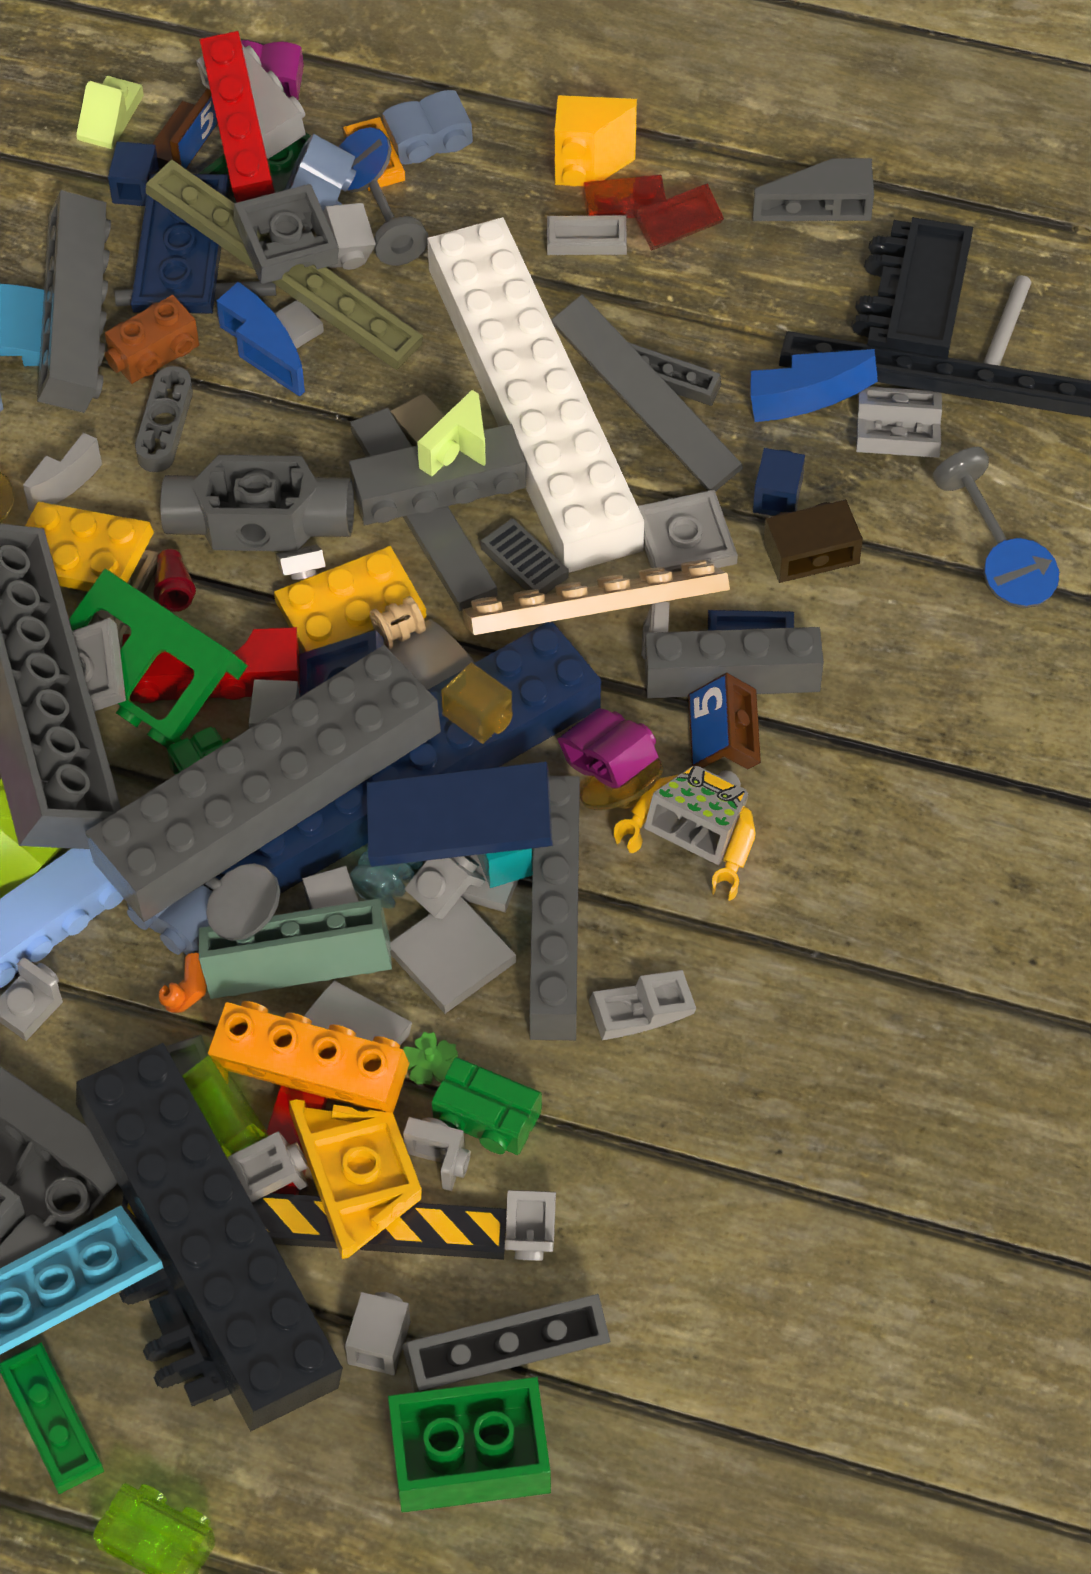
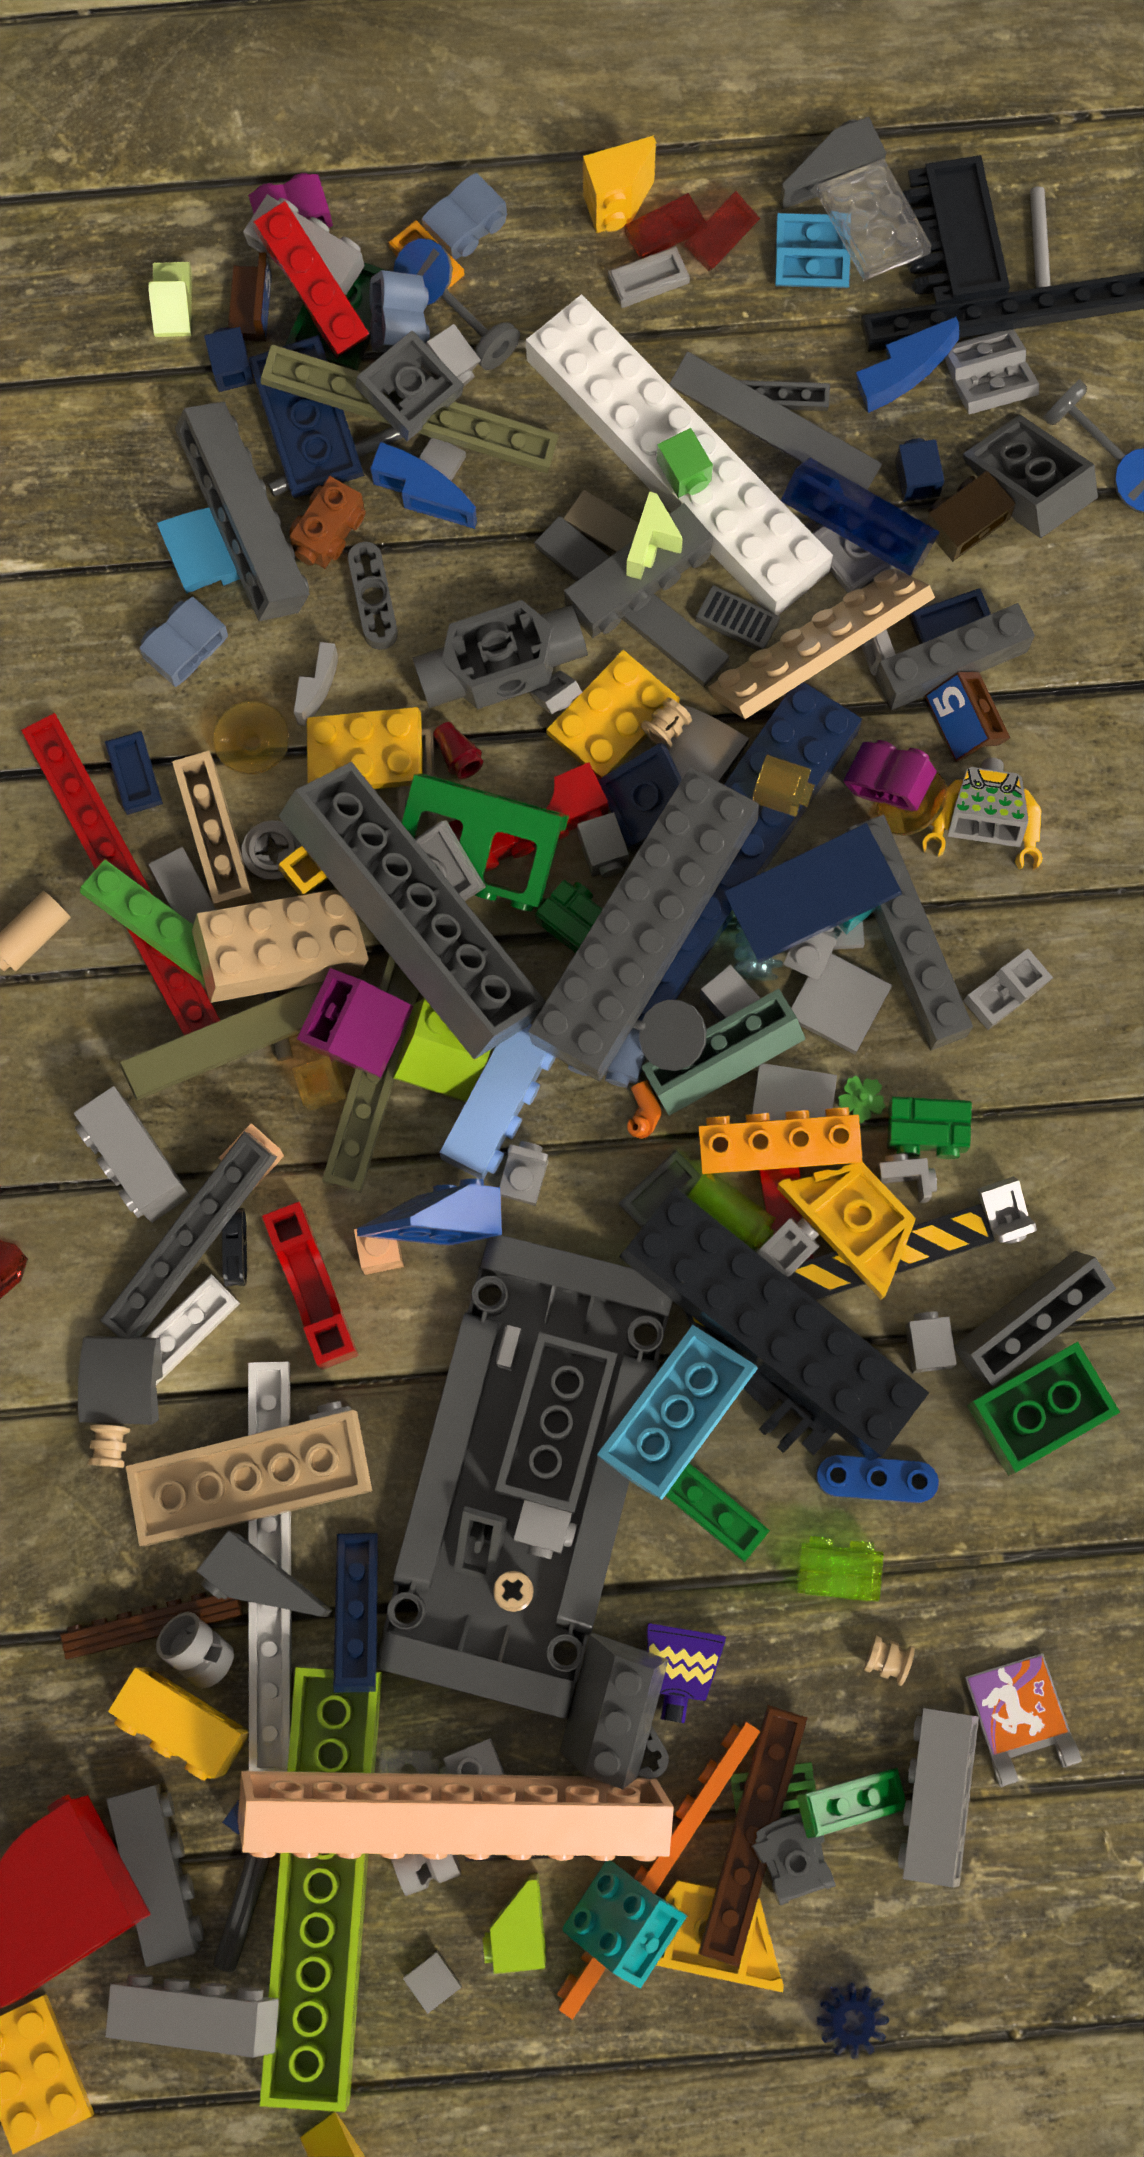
camera: 20 degrees left, 20 degrees up
none -> bright green brick [656,428,713,498]
none -> dark azure slope [775,213,851,288]
none -> clear blue brick [780,457,940,576]
none -> blue plate [816,1455,939,1503]
none -> clear plate [817,158,932,281]
none -> dark grey slope [963,414,1098,539]

